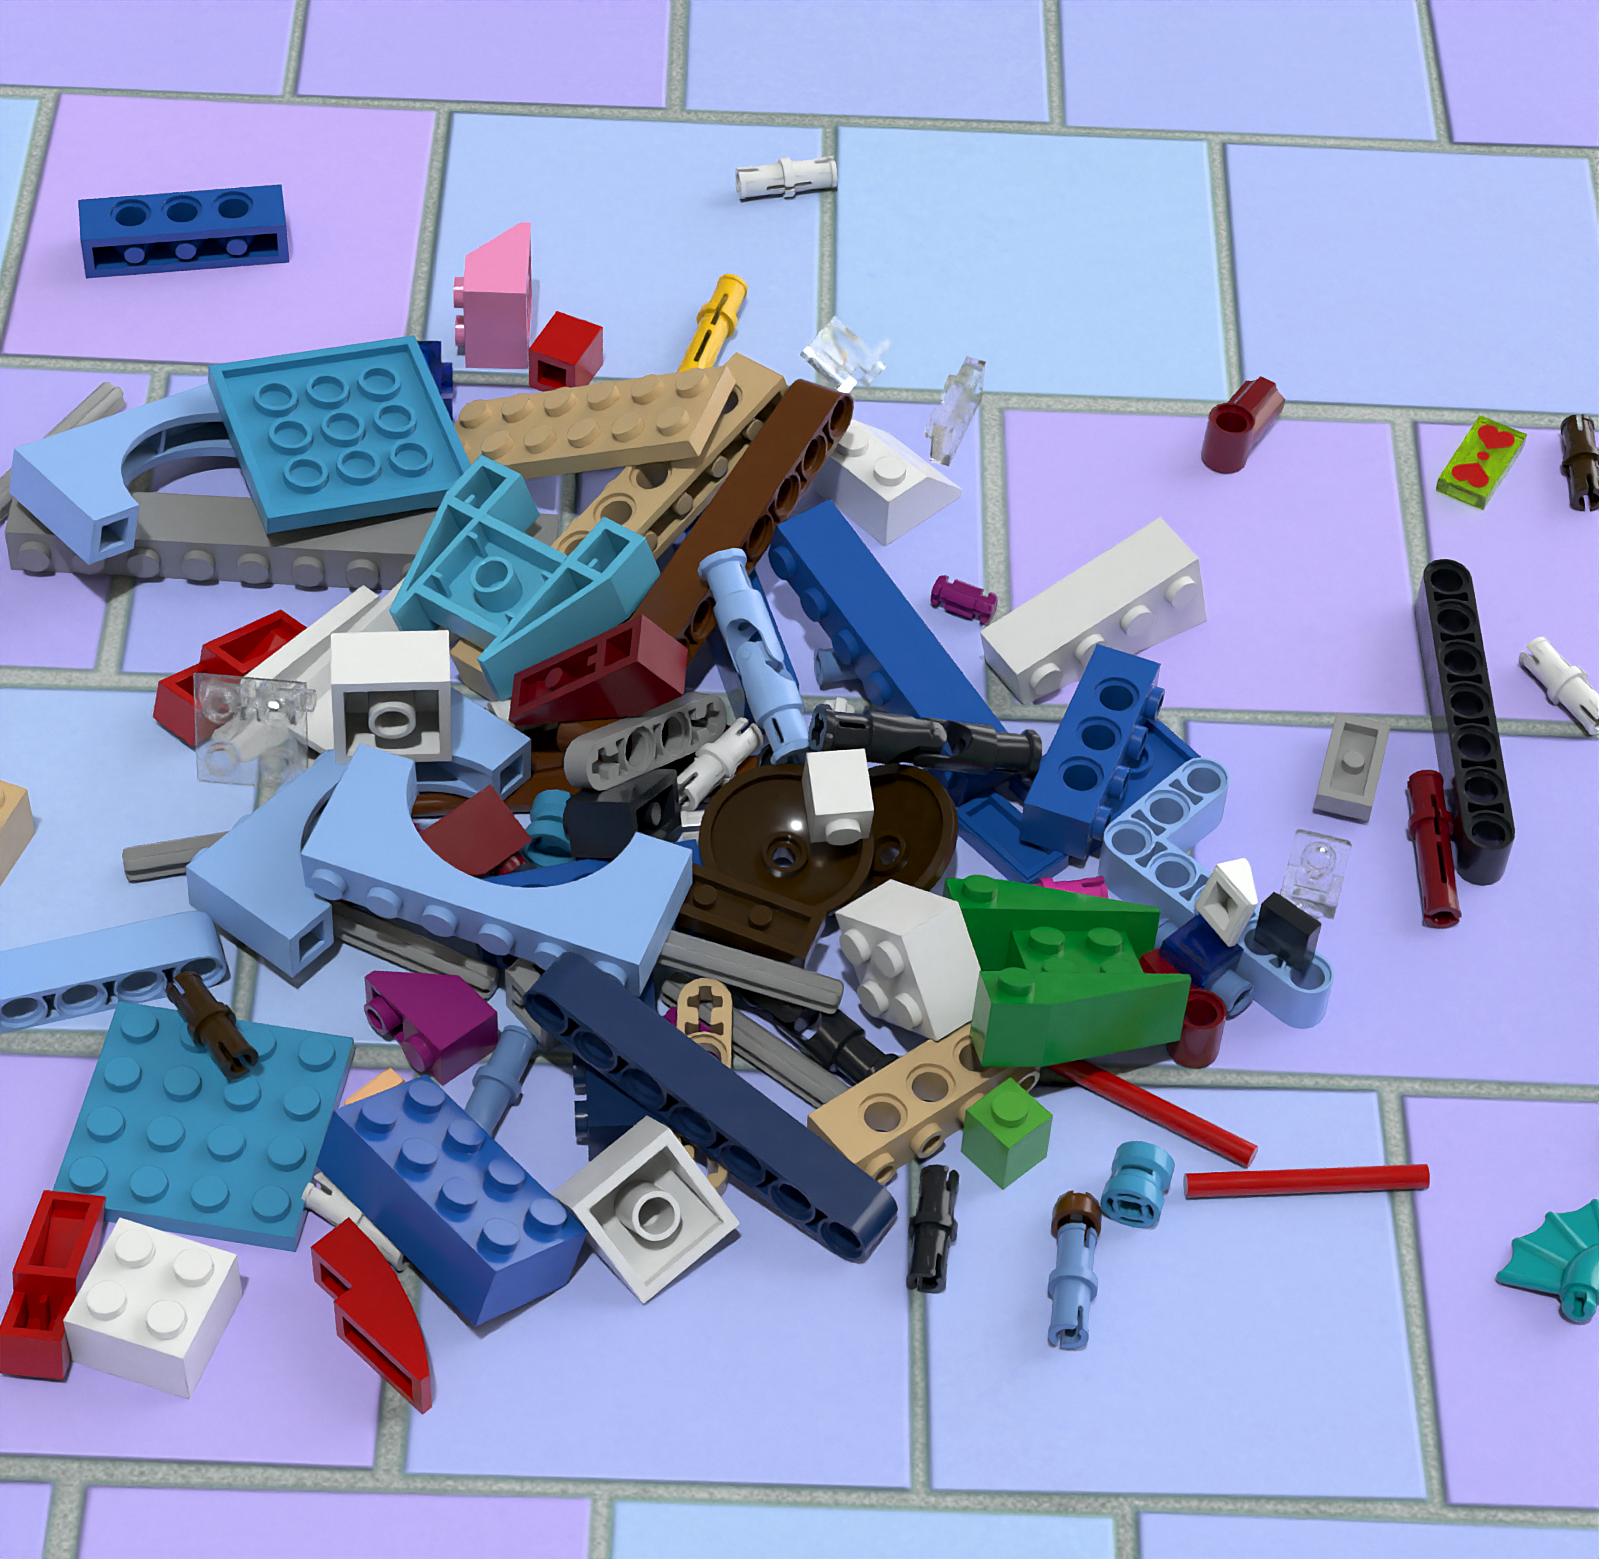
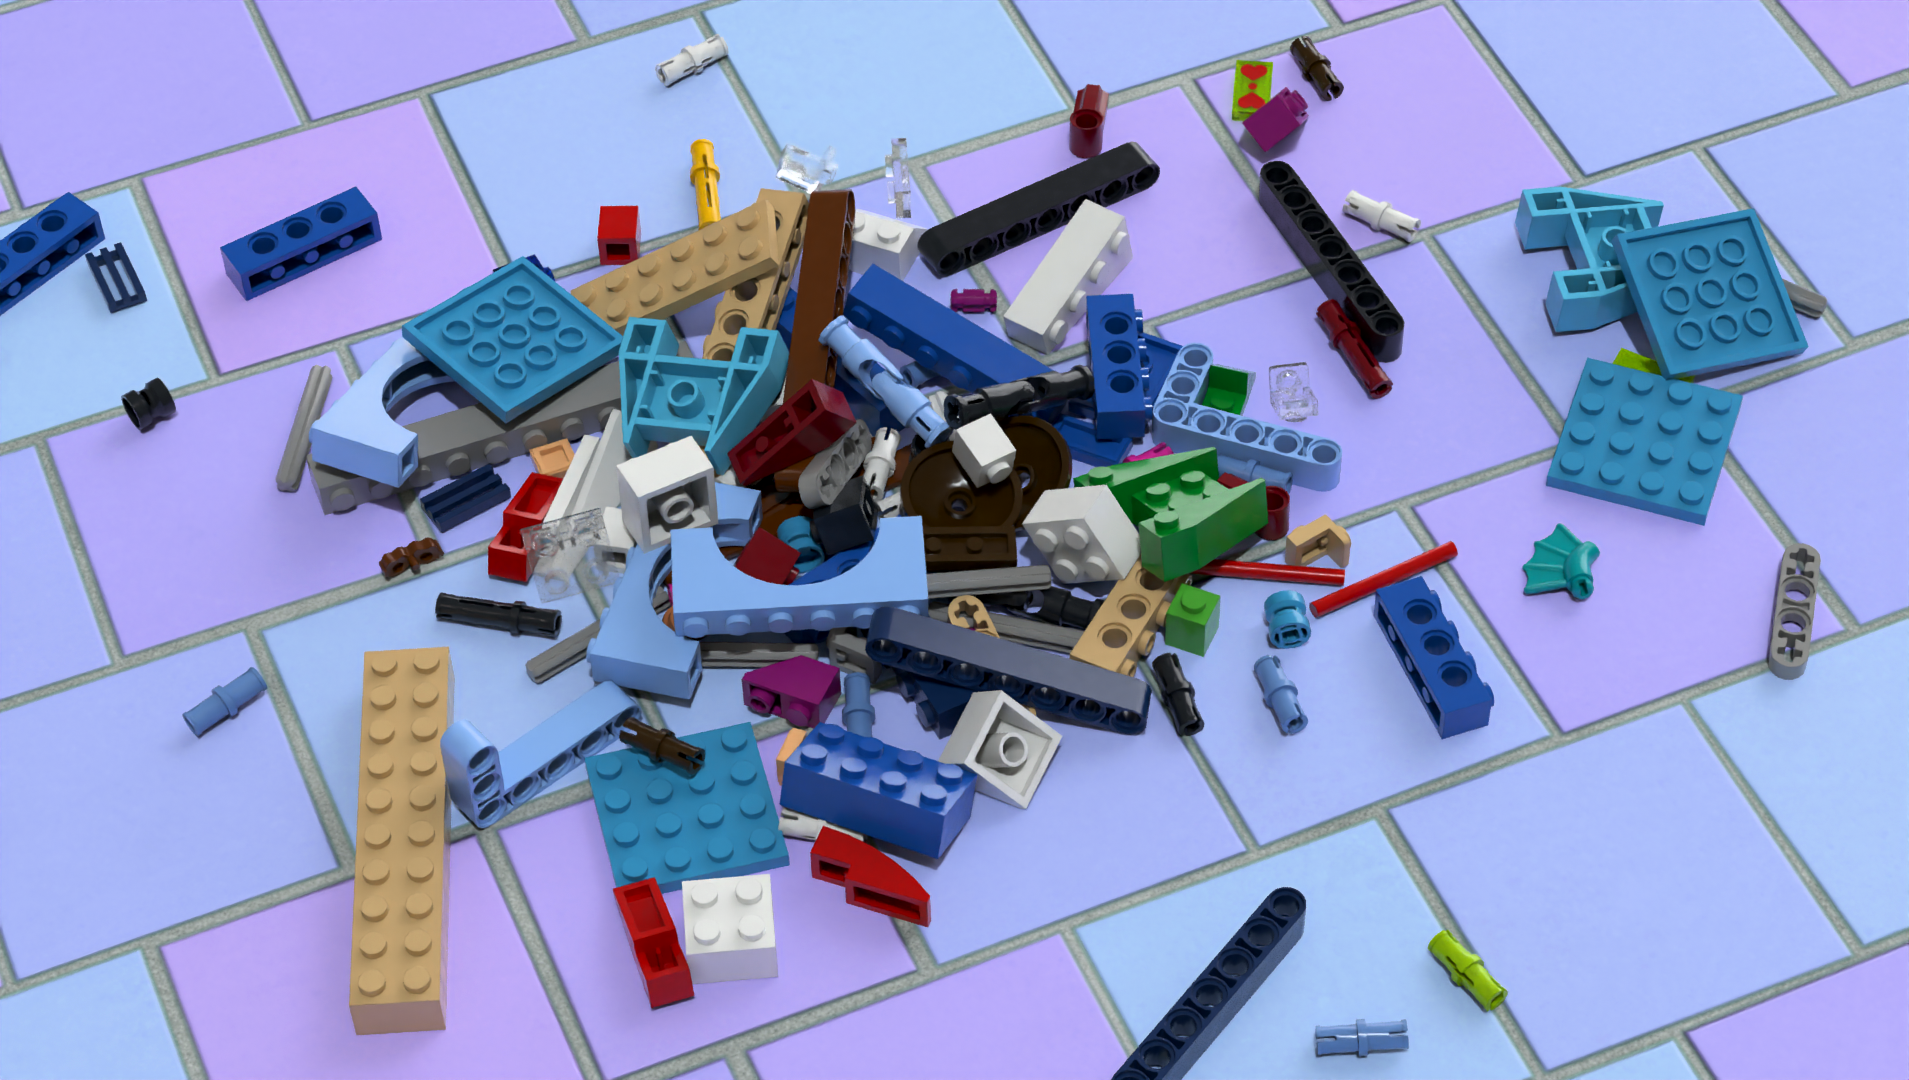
camera: 20 degrees left, 0 degrees up
bright pink slope [453,222,532,369] -> none
reddish brown hinge [1051,1190,1102,1242] -> none
clear blue tile [1158,913,1244,989] -> none
white slope [1194,858,1258,947] -> none
black tile [1253,892,1322,972] -> none
light grey plate [1313,712,1391,821] -> none
none -> reddish brown piece [379,537,444,578]
none -> dark blue tile [420,464,511,533]
none -> black pin [435,592,562,637]
none -> light nougat tile [529,438,575,479]
none -> black beam [917,141,1160,277]
none -> green slope [1202,364,1256,416]
none -> magenta slope [1242,87,1309,152]
none -> tan bracket [1285,514,1351,568]
none -> blue brick [1373,576,1494,739]

